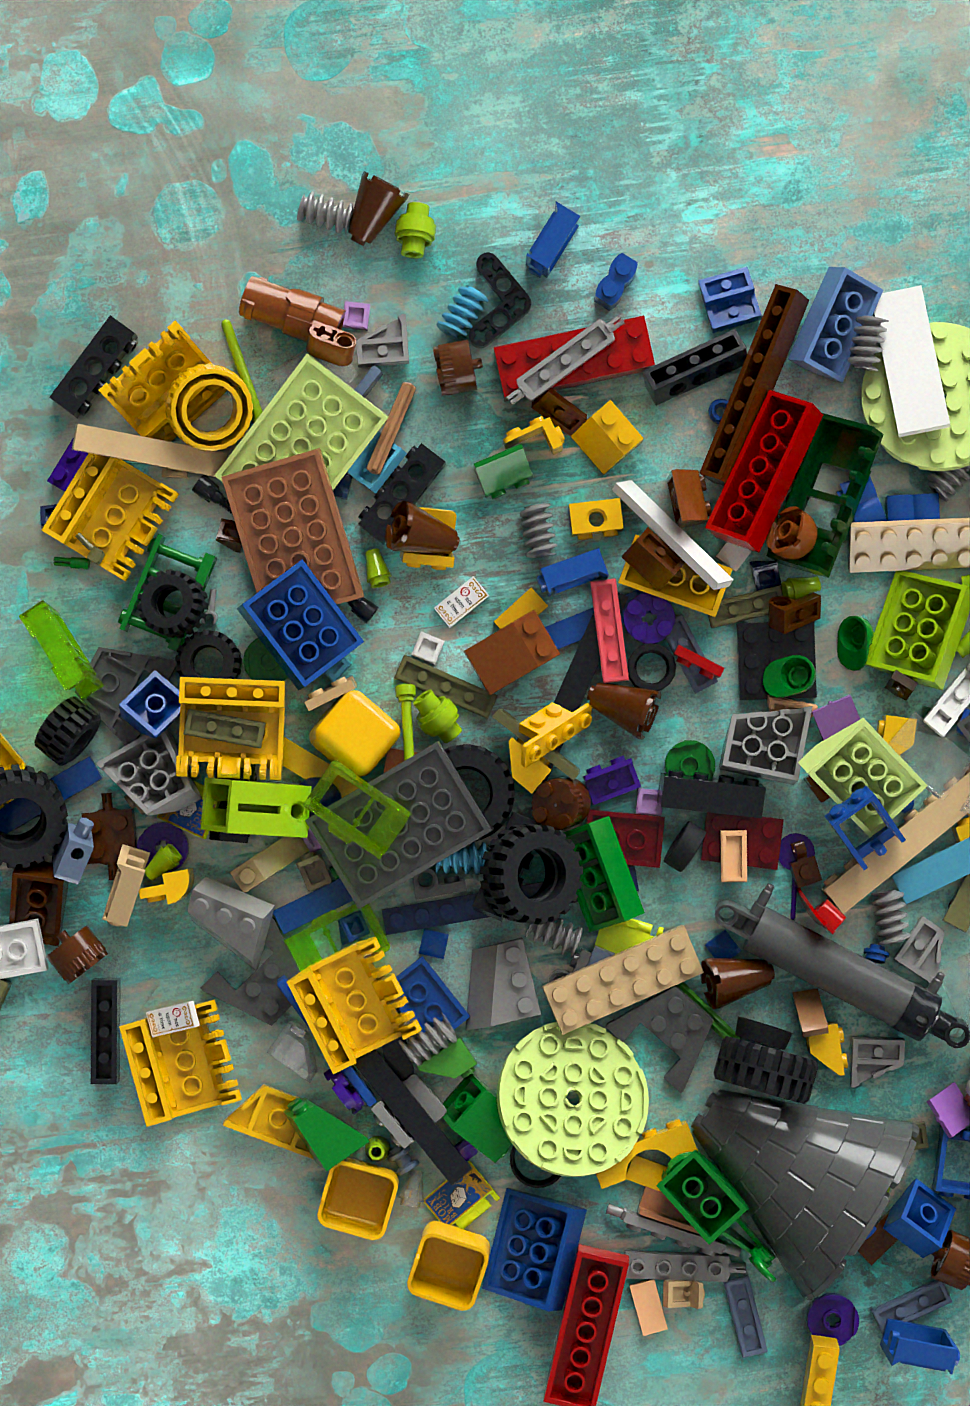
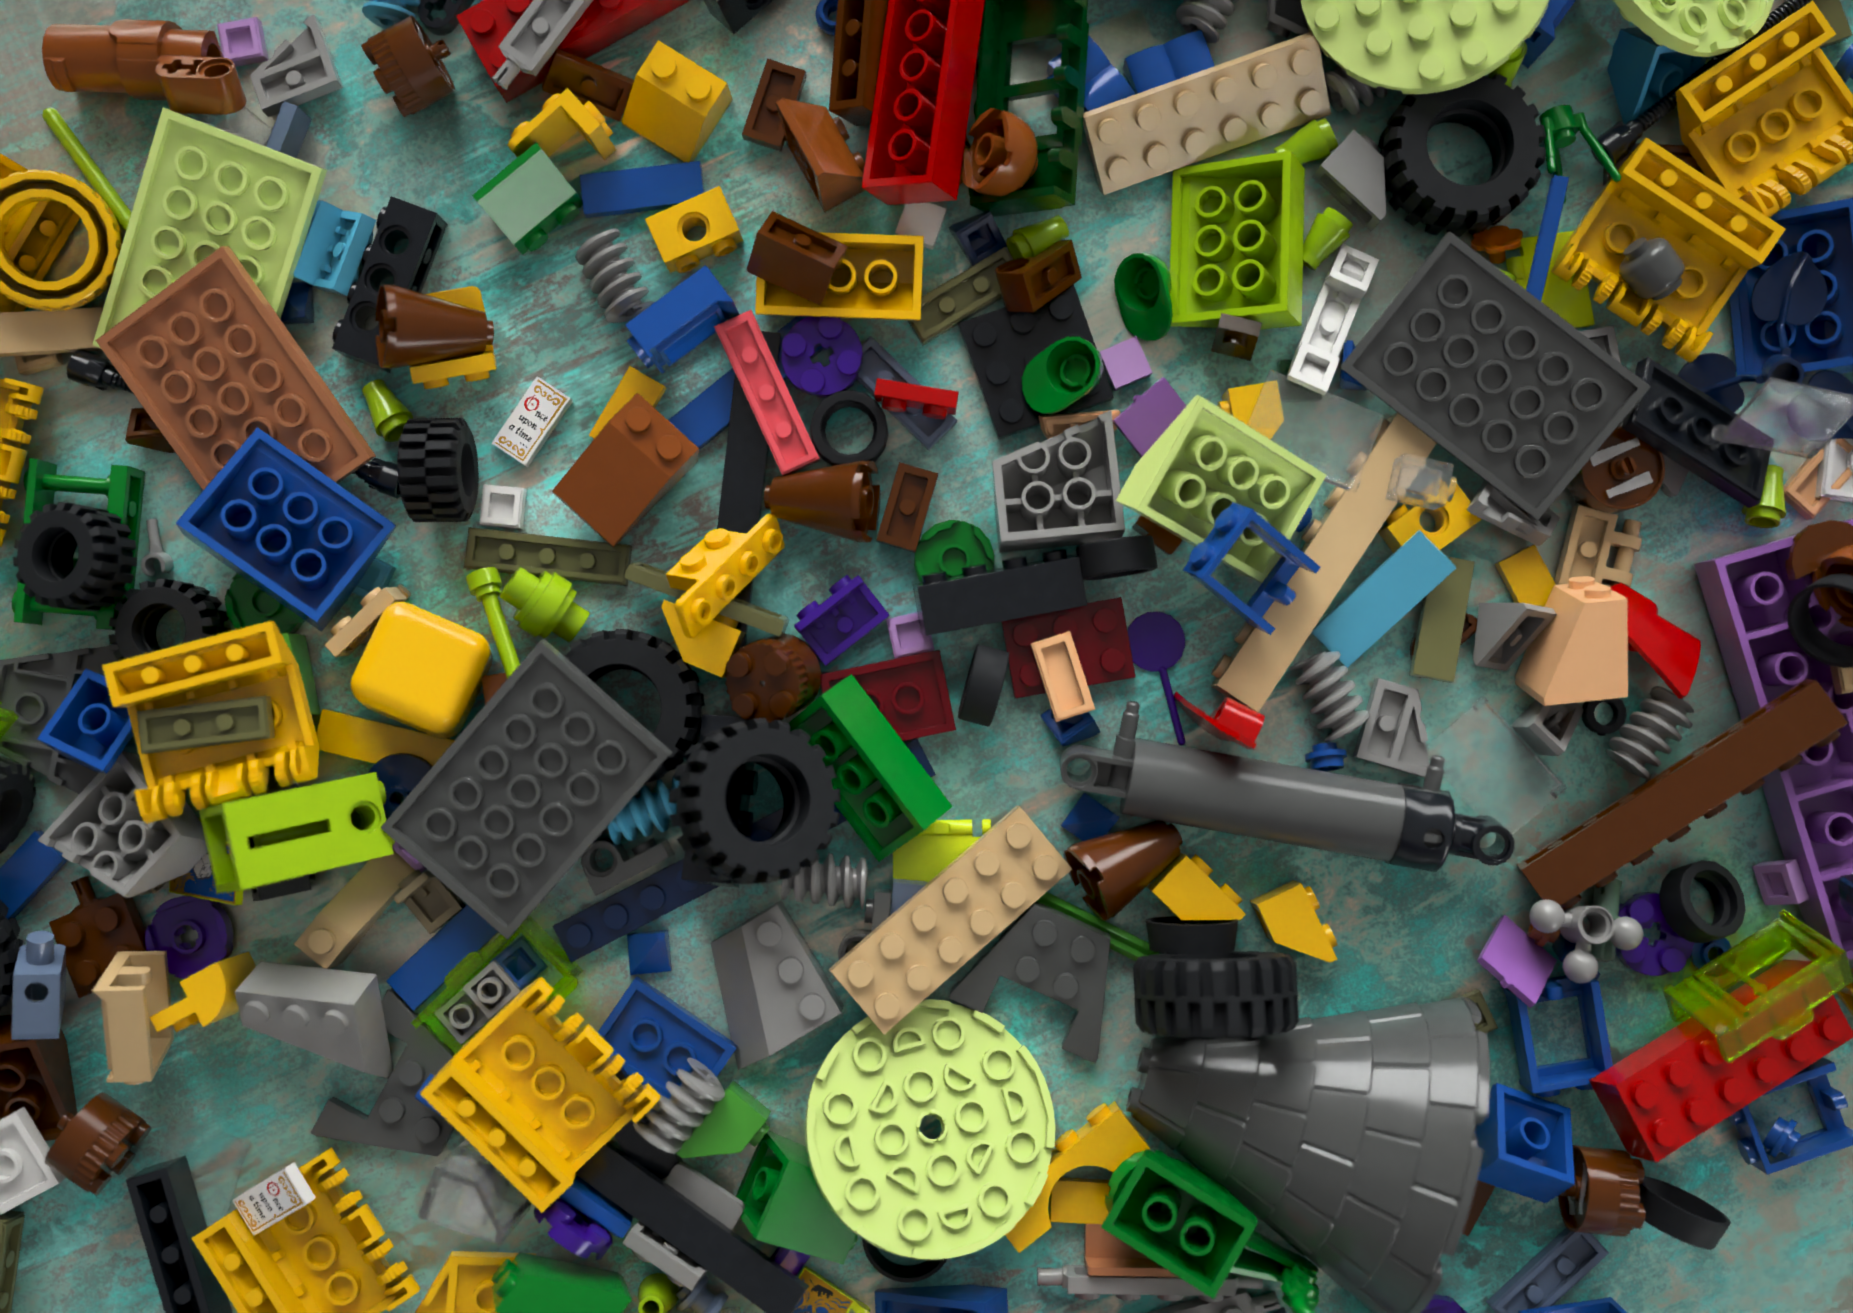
camera: 15 degrees left, 0 degrees up
lime cone [143,844,182,881] -> none
clear neon green piece [303,760,413,859] -> none
medium nougat axle [367,382,416,475] -> none
white tile [612,480,733,590] -> none
reddish brown plate [788,840,822,888] -> none
medium nougat tile [792,988,829,1038] -> none
light grey wing [850,1036,905,1087] -> none
none -> black tyre [397,418,479,523]
none -> light grey slope [434,960,522,1044]
none -> blue tile [579,161,704,218]
none -> reddish brown plate [742,58,807,152]
none -> reddish brown plate [876,462,939,553]
none -> blue slope [1040,708,1100,747]
none -> black tyre [1076,535,1158,580]
none -> lavender tile [1100,336,1152,391]
none -> yellow slope [1147,853,1246,920]

